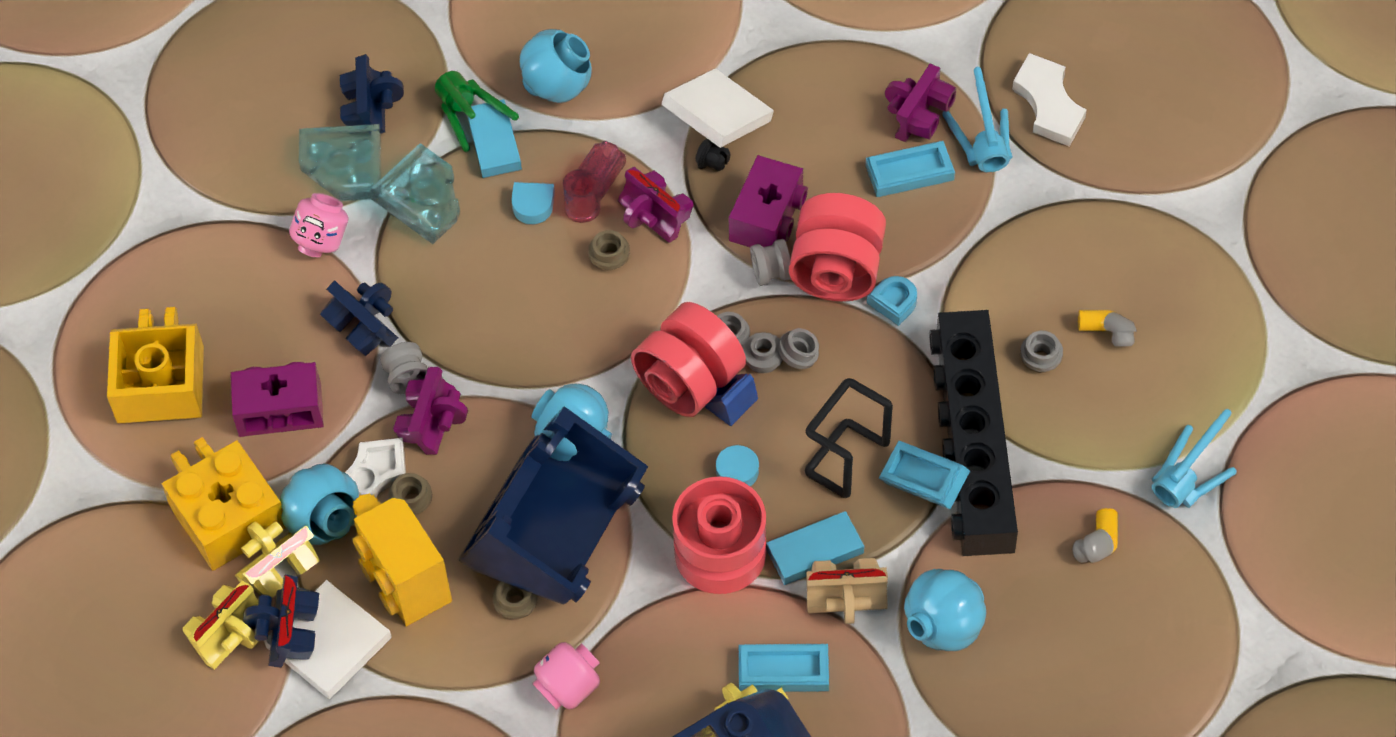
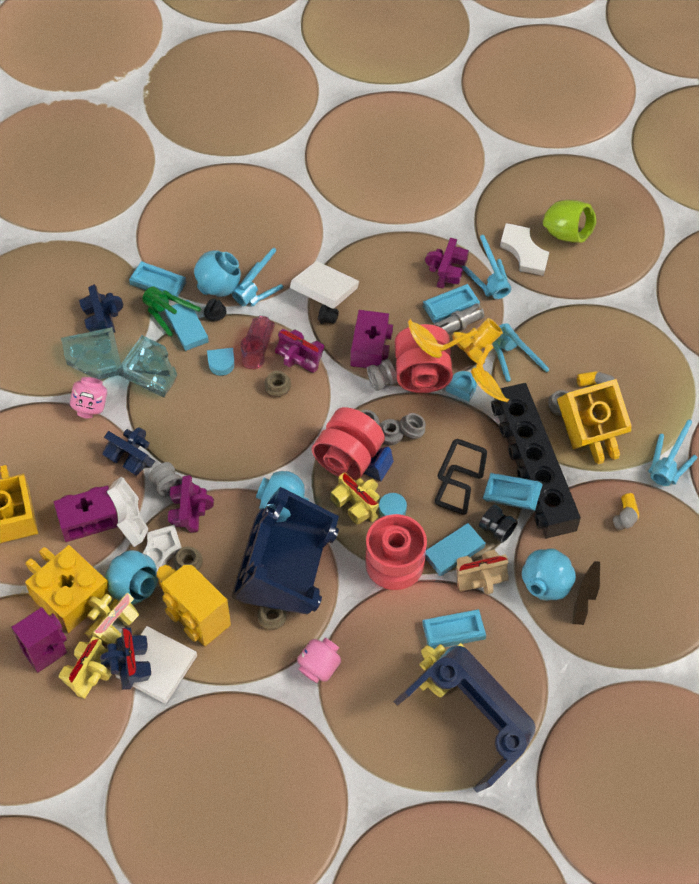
camera: 15 degrees left, 0 degrees up
none -> magenta brick [11,607,67,673]
none -> white tile [107,477,148,547]
none -> medium azure tile [129,261,186,297]
none -> black piece [204,299,227,321]
none -> medium azure plant [231,248,283,306]
none -> light yellow hips [331,472,380,525]
none -> yellow plant [408,318,509,403]
none -> light grey pin [433,303,484,334]
none -> black wheel [479,505,518,543]
none -> medium azure plant [492,323,549,382]
none -> lime piece [543,199,596,243]
none -> yellow hinge [557,379,631,464]
none -> dark brown slope [572,561,600,625]

